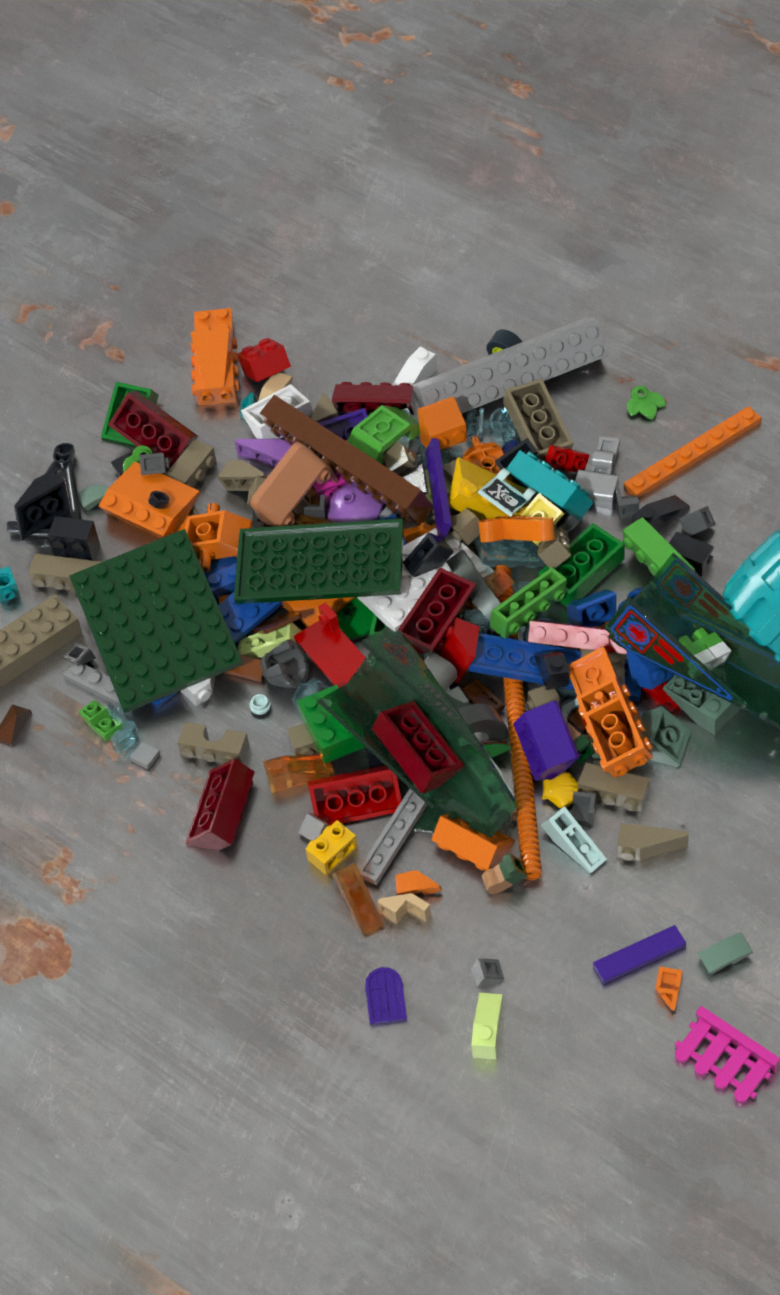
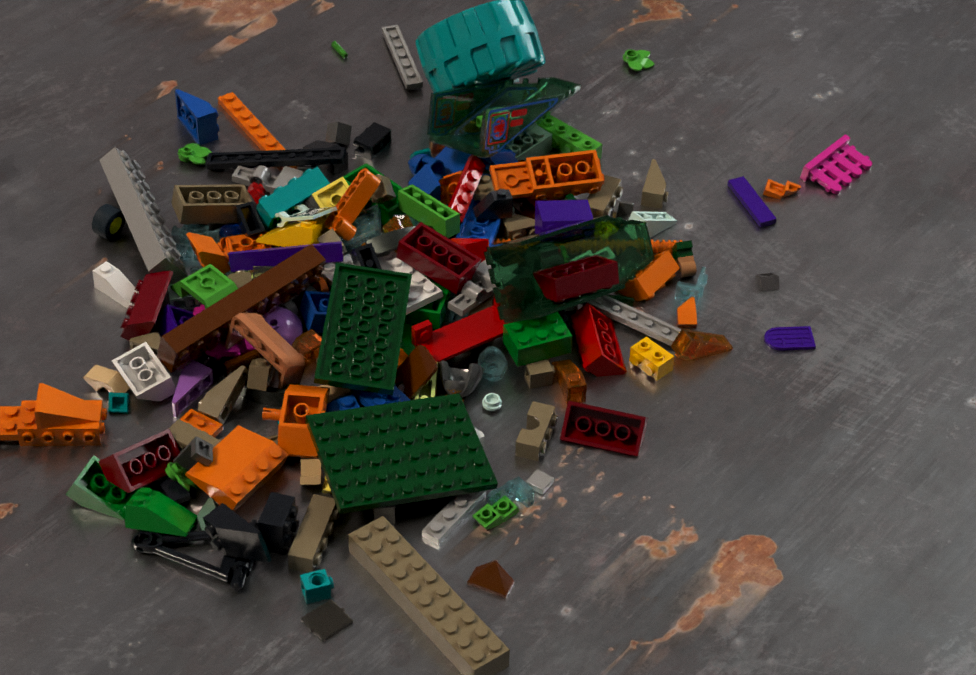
camera: 95 degrees left, 10 degrees down
flat silver slope [63,643,96,666] -> none
black tile [148,491,170,509] -> none
red brick [237,338,291,382] -> none
light grey tile [298,813,328,841] -> none
tan slope [377,893,431,924] -> none
yellowish green slope [471,993,503,1060] -> none
bright green slope [622,517,696,595] -> none
sand green slope [698,932,753,975] -> none
none -> green slope [125,487,198,537]
none -> blue slope [175,89,219,145]
none -> orange plate [180,409,223,437]
none -> black plate [205,147,347,170]
none -> bright green brick [536,115,603,159]
none -> clear light blue bracket [675,267,708,304]

